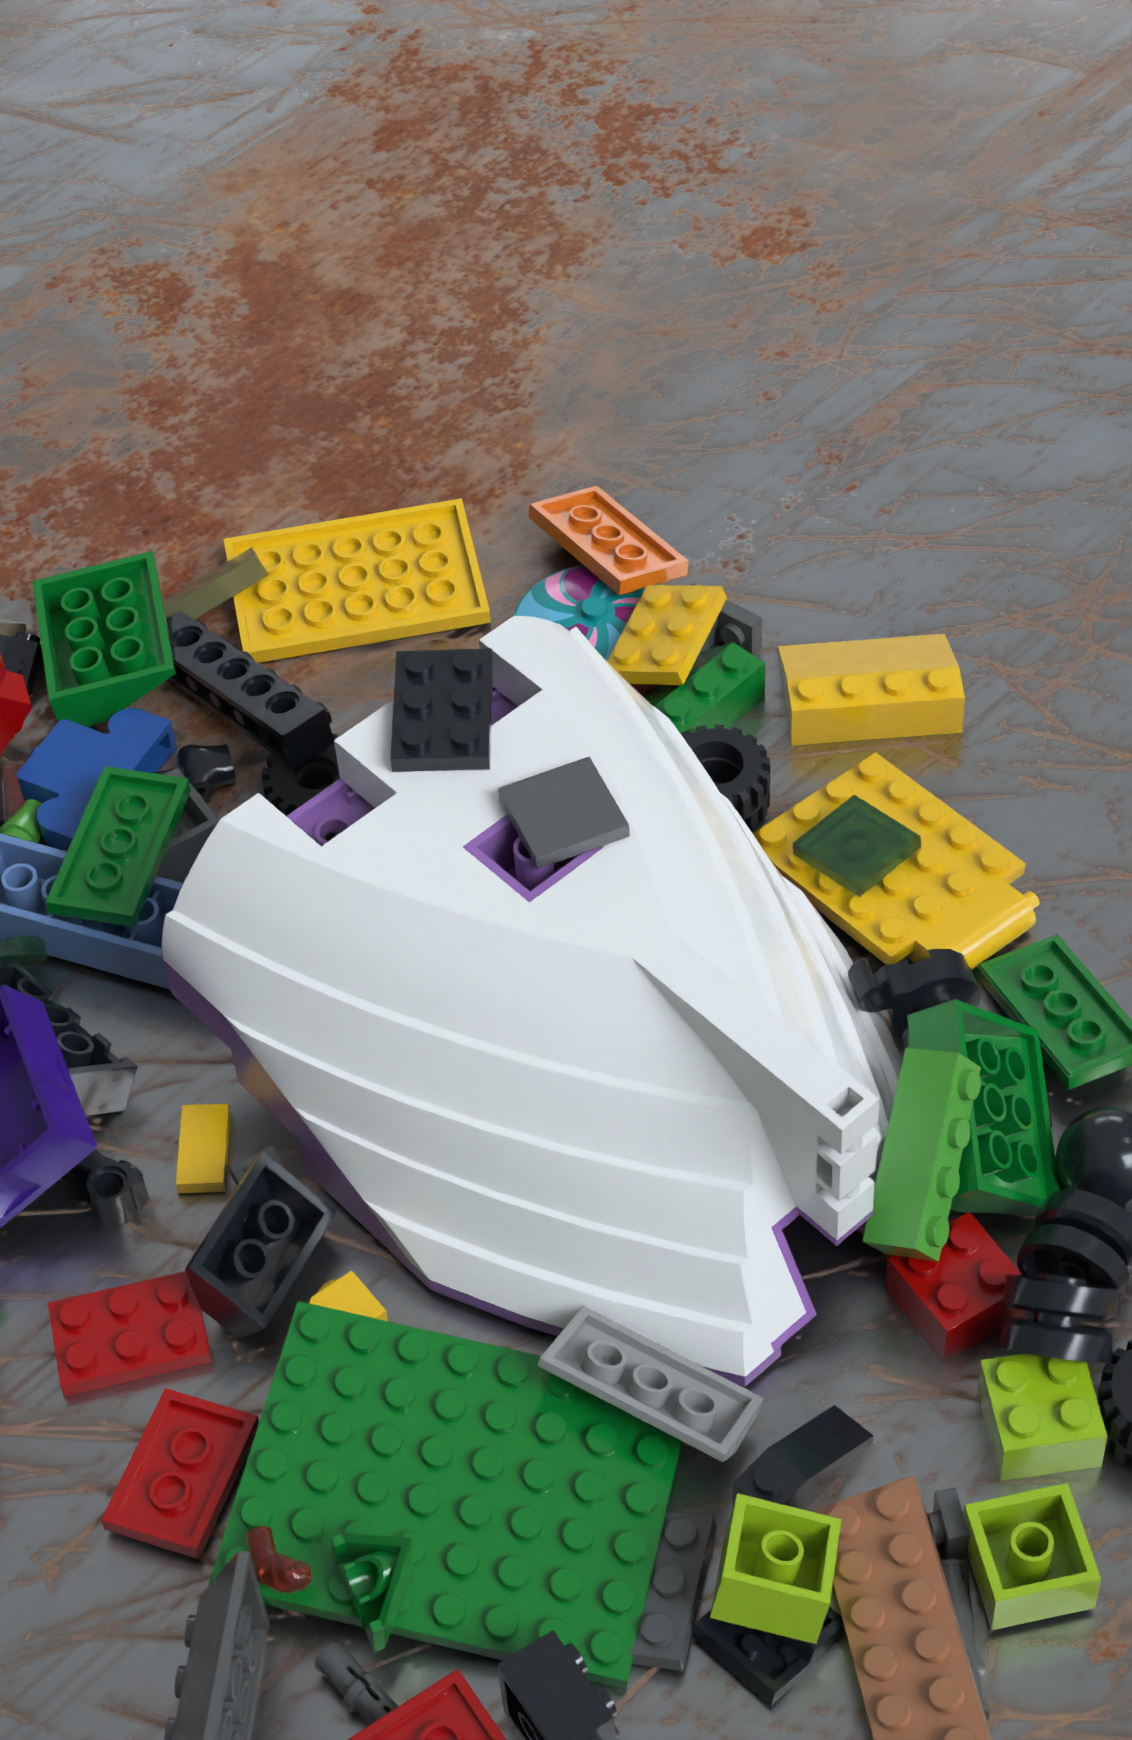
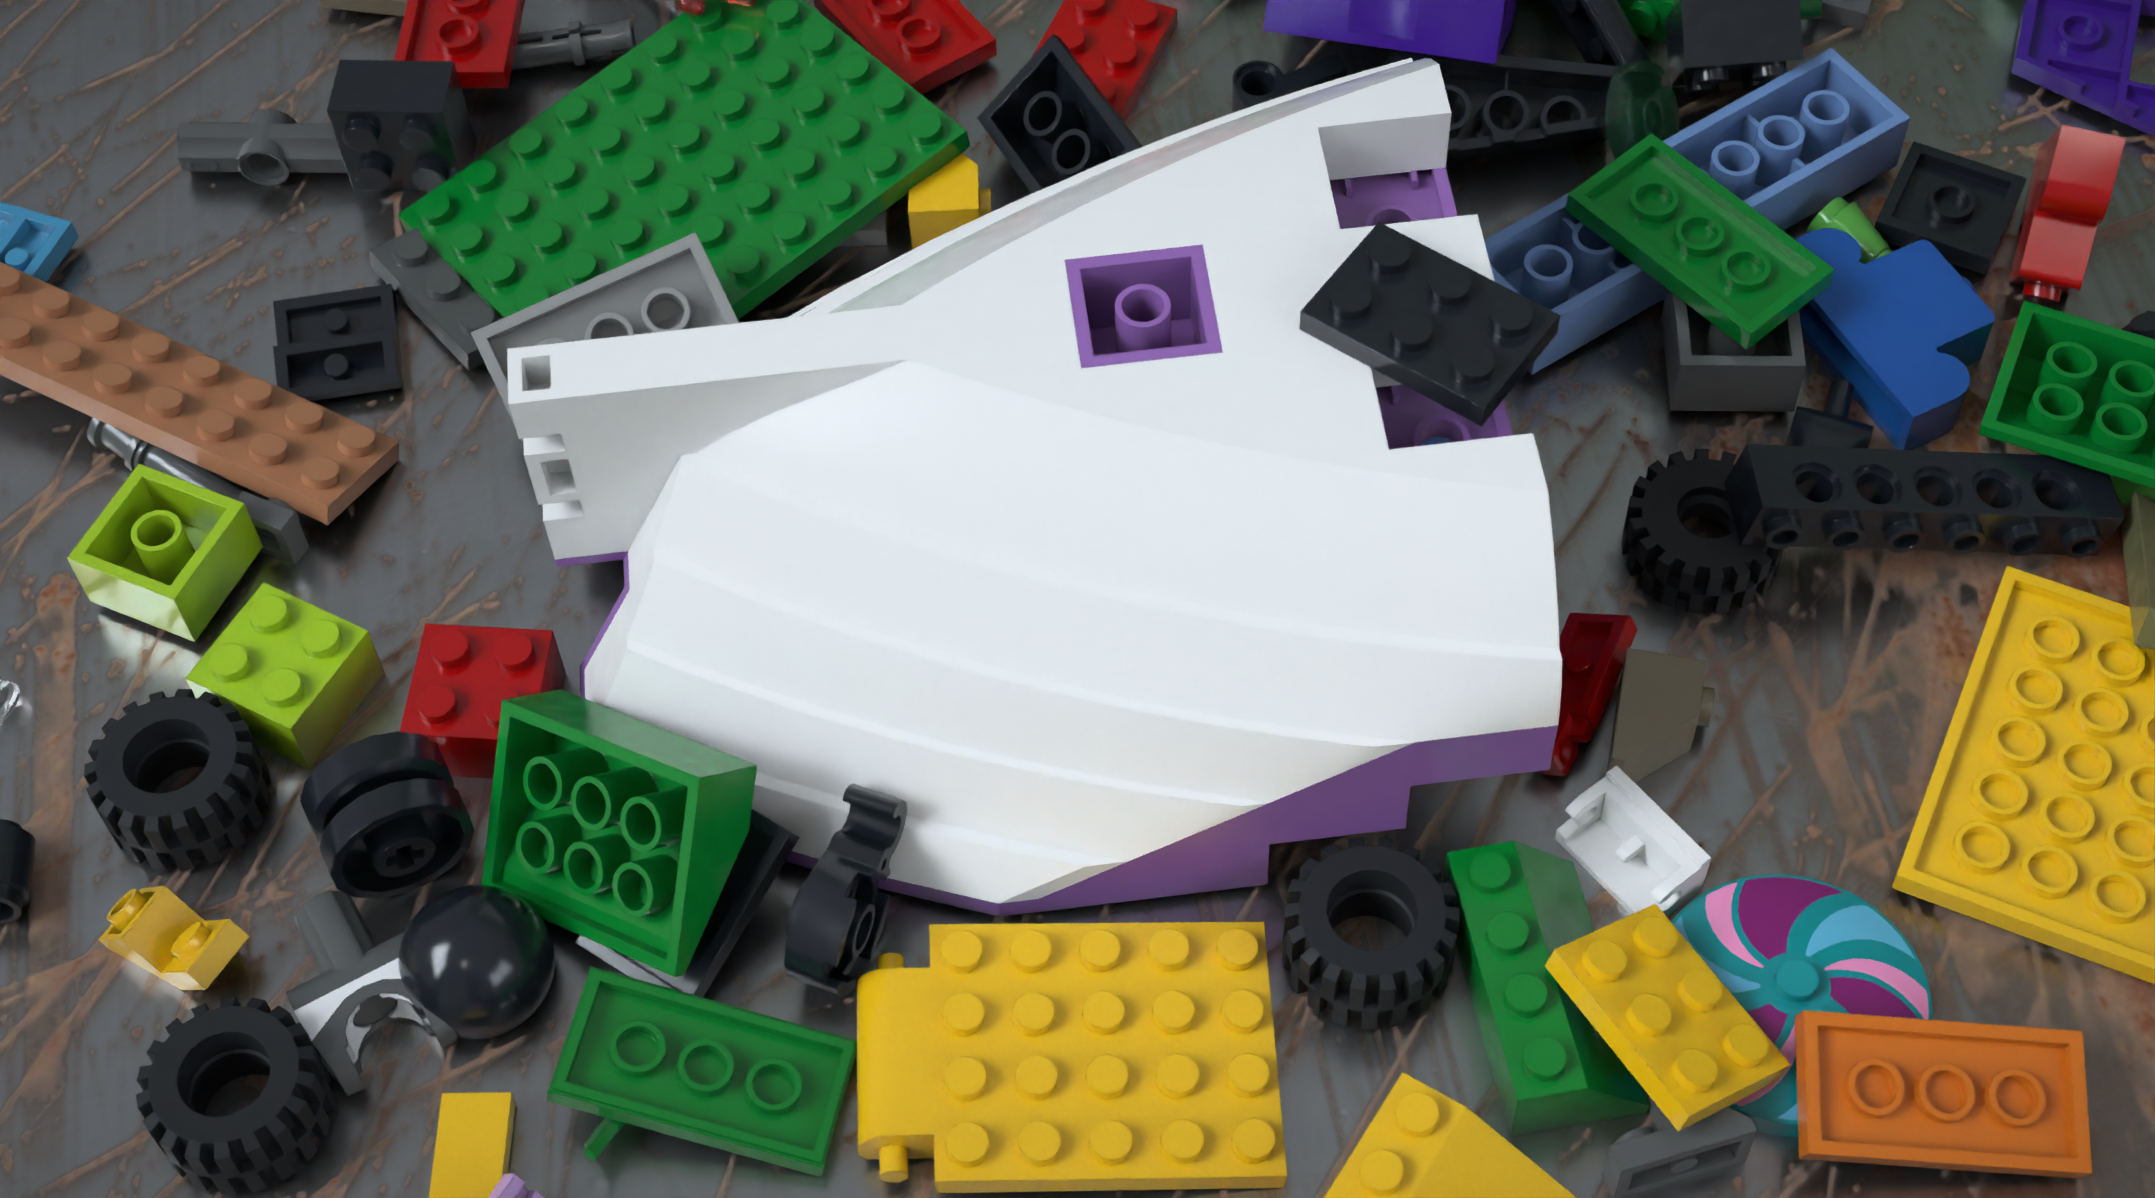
camera: 125 degrees right, 5 degrees up
green slope [331,1533,413,1653] -> none
dark grey tile [498,756,630,869] -> none
lime brick [710,1493,842,1644] -> none
black slope [732,1405,874,1510] -> none
clear green tile [793,795,921,897] -> none
bright green brick [862,1047,981,1262] -> none
black wheel [998,1273,1120,1363] -> none

